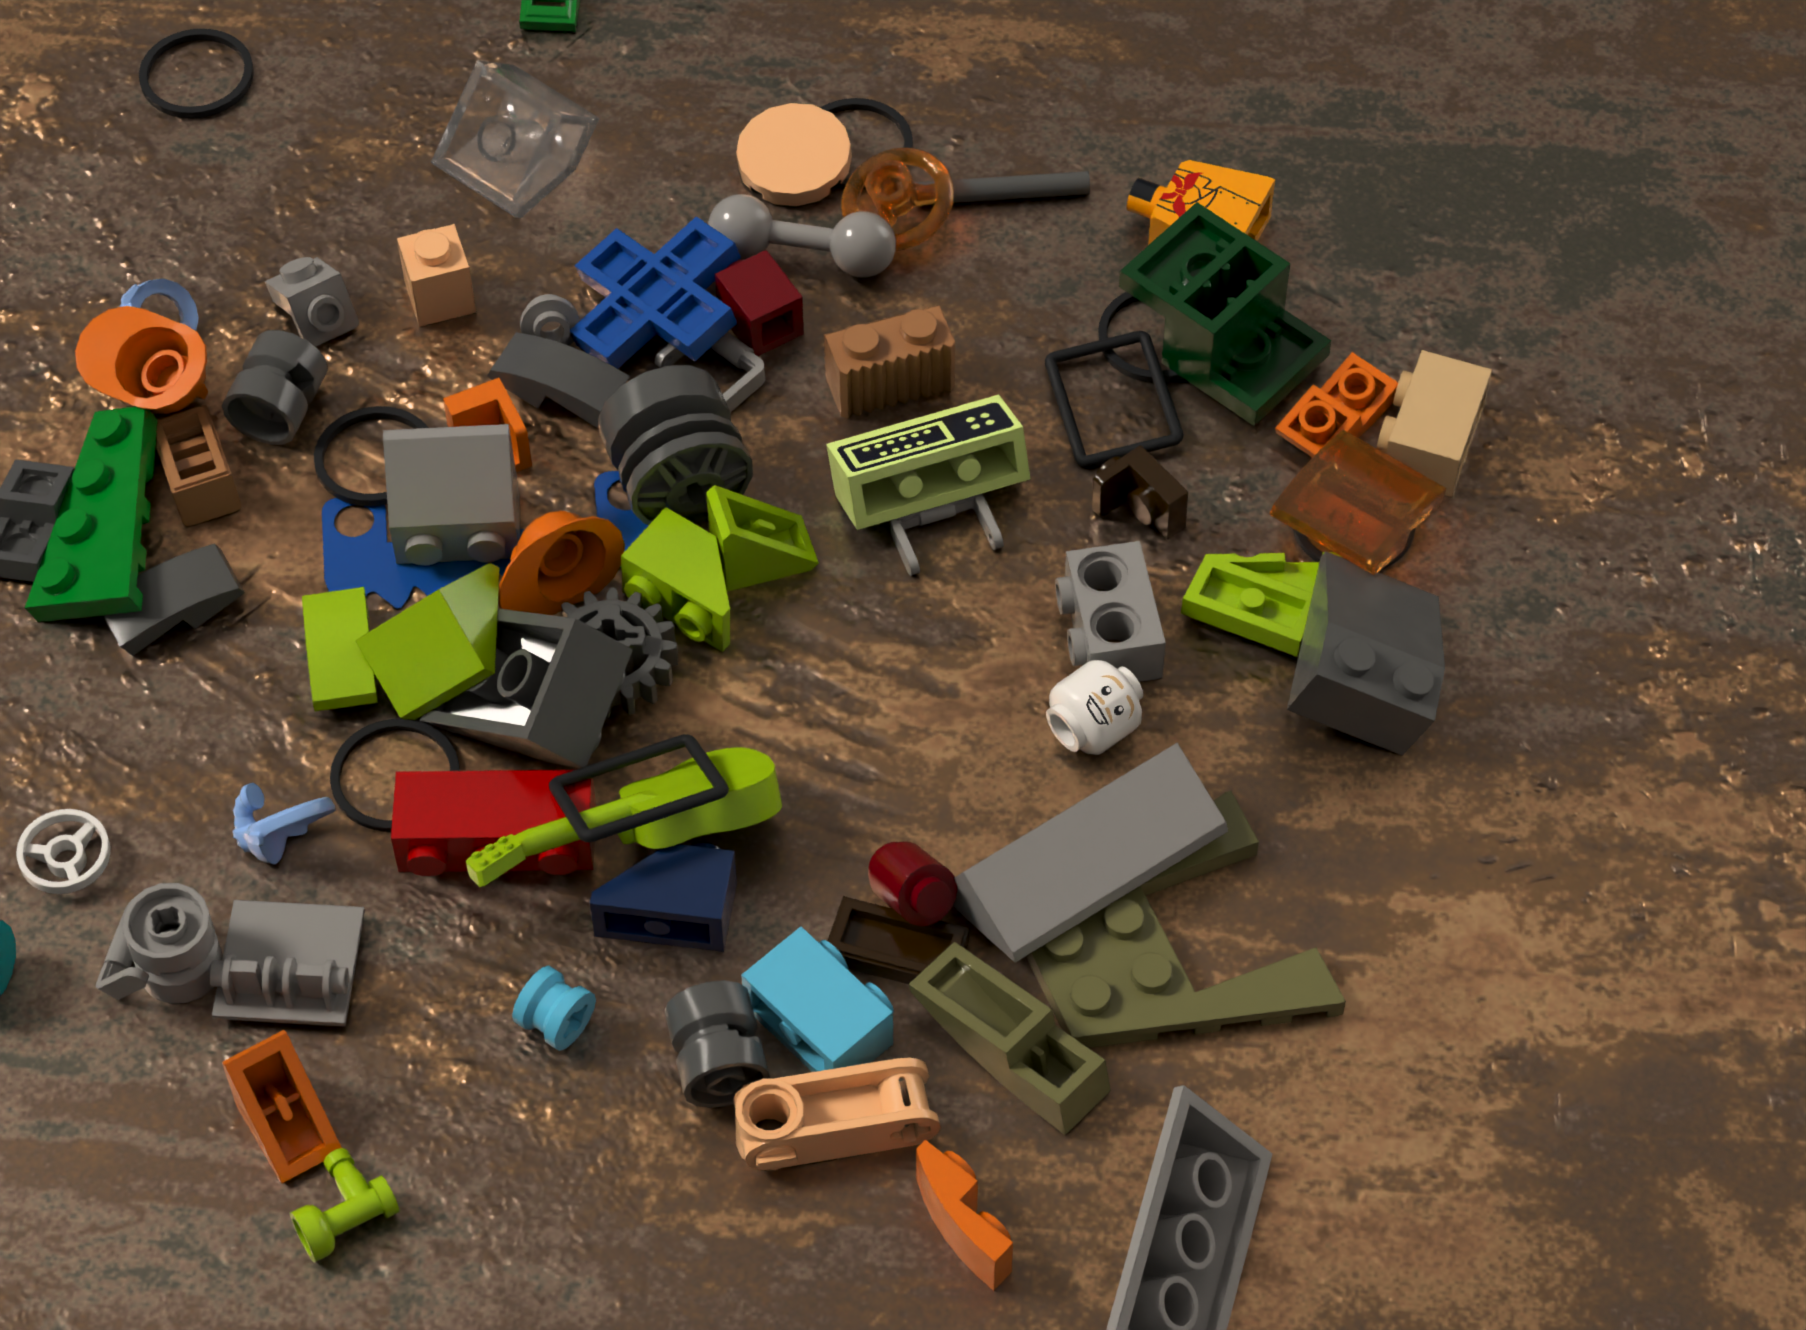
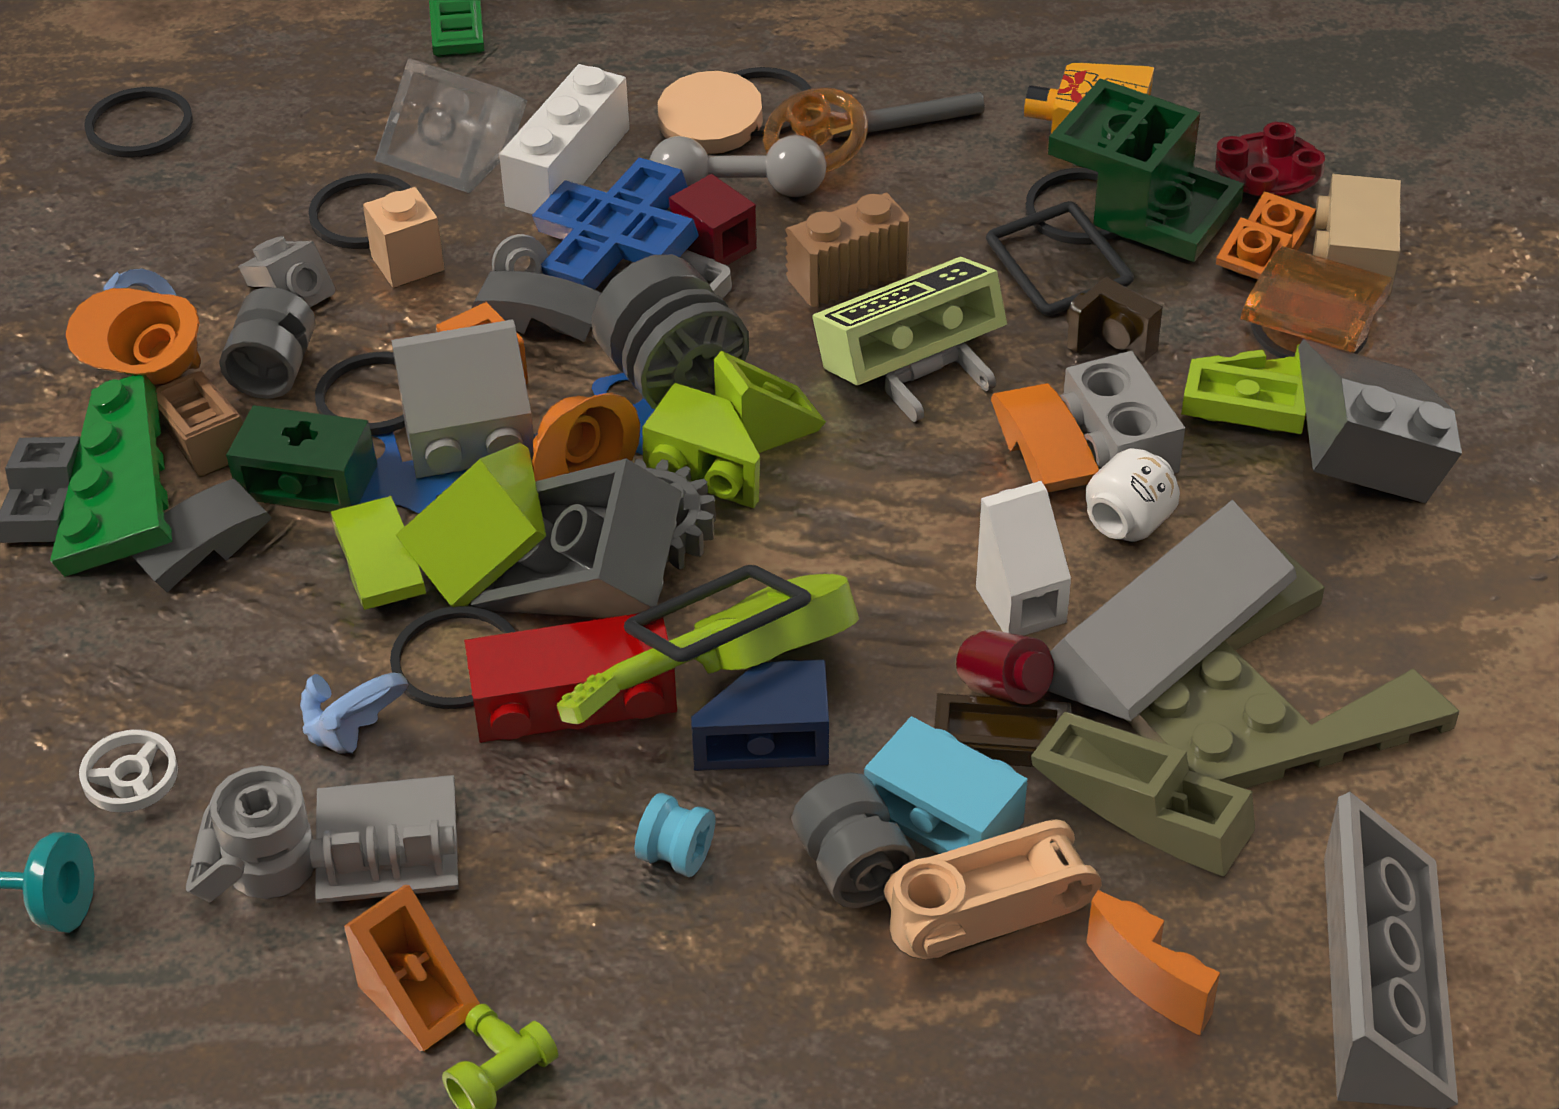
camera: 10 degrees left, 10 degrees down
none -> dark green brick [226,405,378,512]
none -> black piece [308,173,412,249]
none -> white brick [499,64,629,214]
none -> white slope [976,481,1071,636]
none -> orange slope [991,383,1099,493]
none -> dark red dish [1215,122,1325,197]

